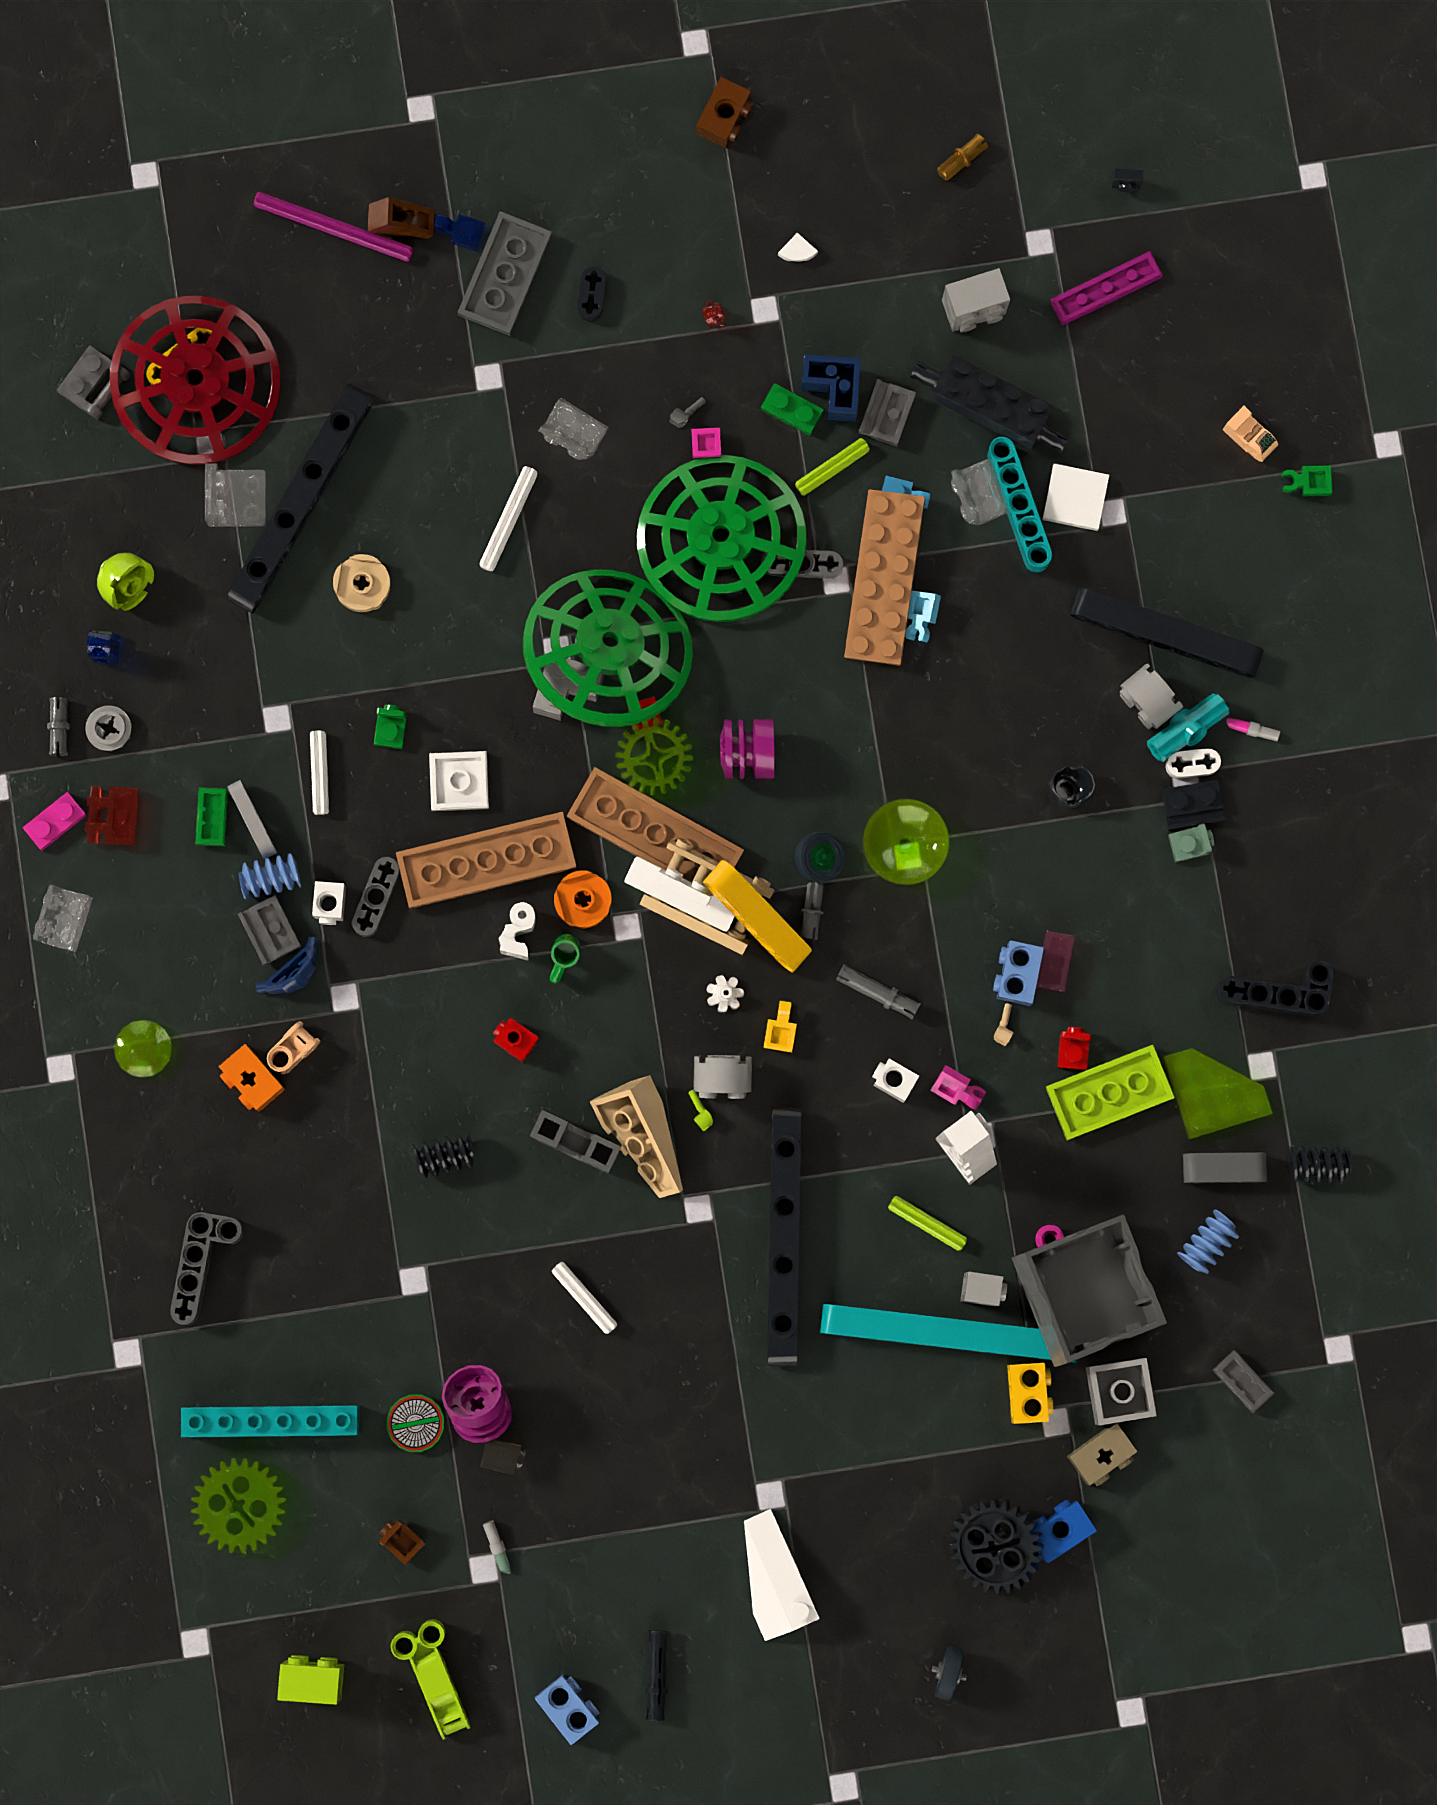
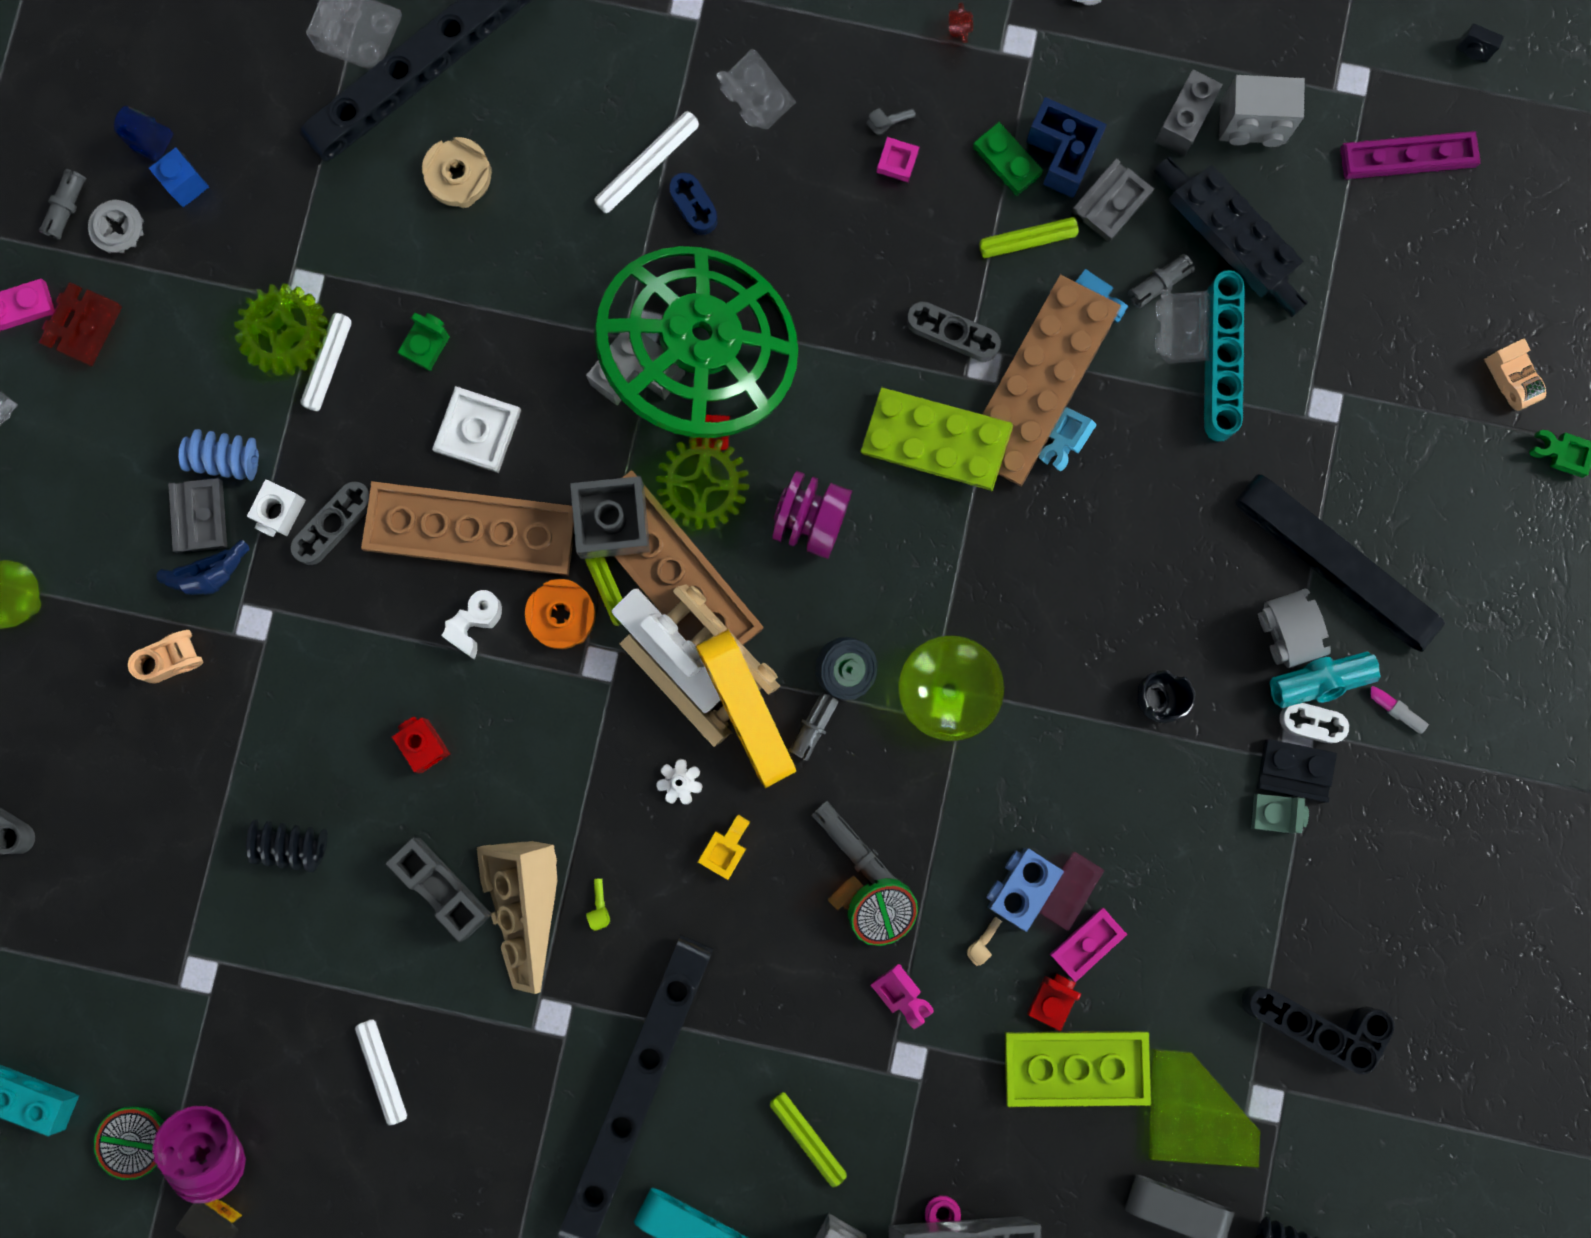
camera: 25 degrees right, 0 degrees up
lime cylinder [97,553,154,611] -> none
green plate [195,787,228,847] -> none
orange brick [219,1044,285,1112] -> none
light grey beam [227,780,277,860] -> none
green piece [550,934,581,984] -> none
green dish [637,455,806,622] -> none
light grey brick [694,1055,752,1099] -> none
white brick [872,1059,919,1103] -> none
white wedge [935,1111,997,1185] -> none
white tile [1042,464,1109,531] -> none
none -> blue brick [149,147,209,207]
none -> clear neon green gear [234,283,329,376]
none -> dark grey brick [570,476,650,559]
none -> lime axle [585,557,622,626]
none -> dark blue beam [669,173,718,235]
none -> clear orange plate [827,875,863,910]
none -> tile [848,878,918,946]
none -> lime plate [861,387,1013,491]
none -> dark pink plate [1049,907,1127,982]
none -> dark grey pin [1128,254,1195,309]
none -> flat silver brick [1155,70,1223,157]

